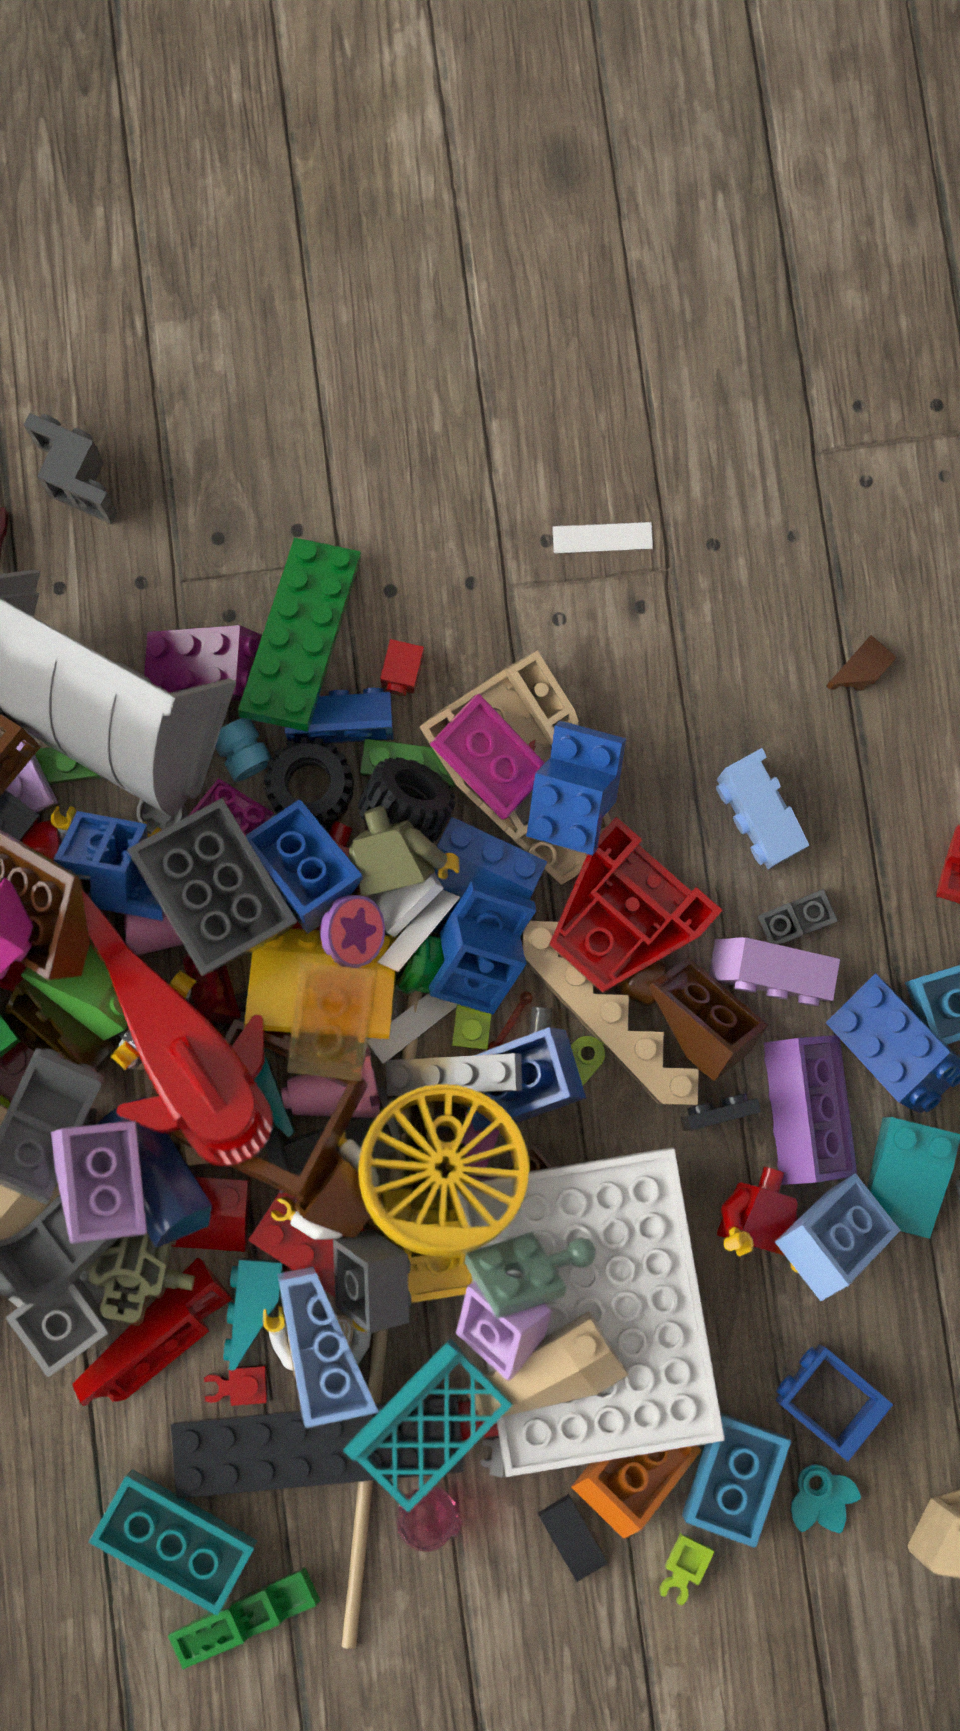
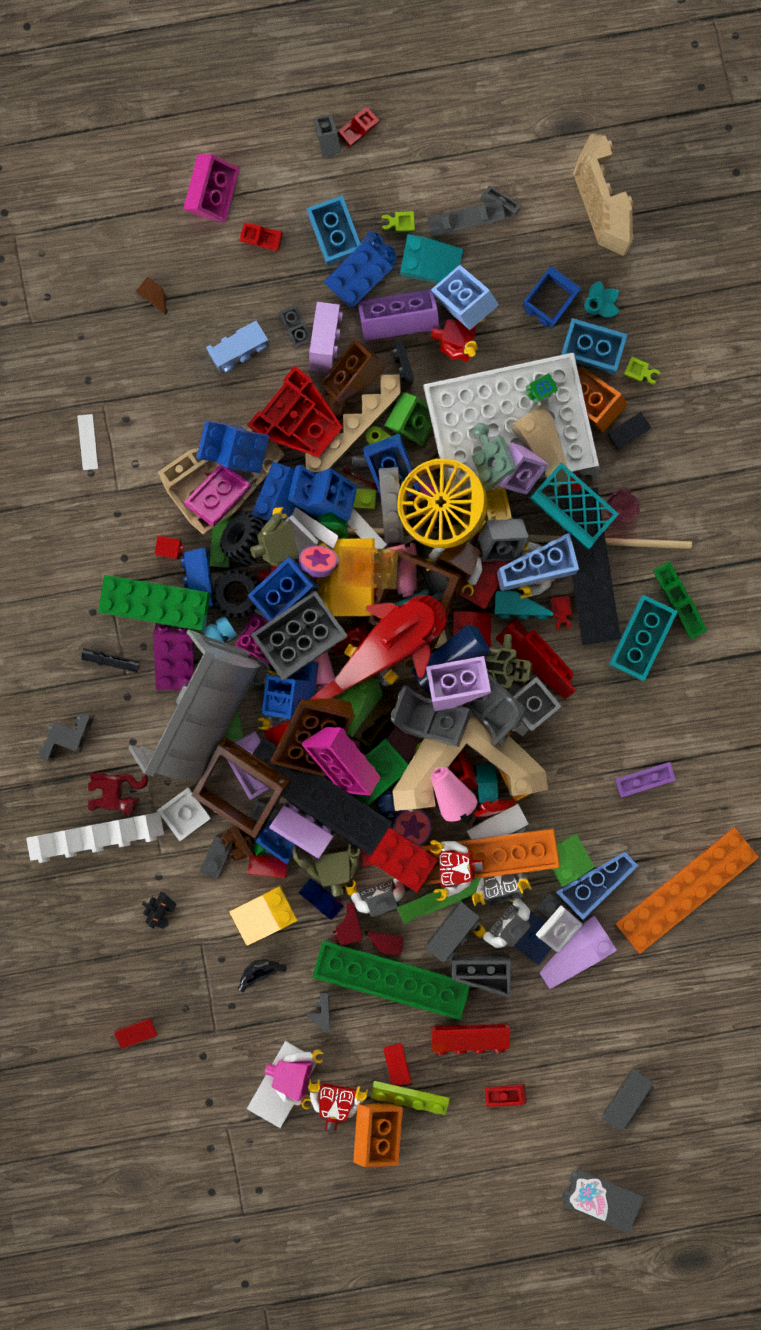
camera: 85 degrees left, 5 degrees up
none -> black pin [81,648,140,673]
none -> bright green slope [384,392,433,447]
none -> green brick [526,373,558,403]

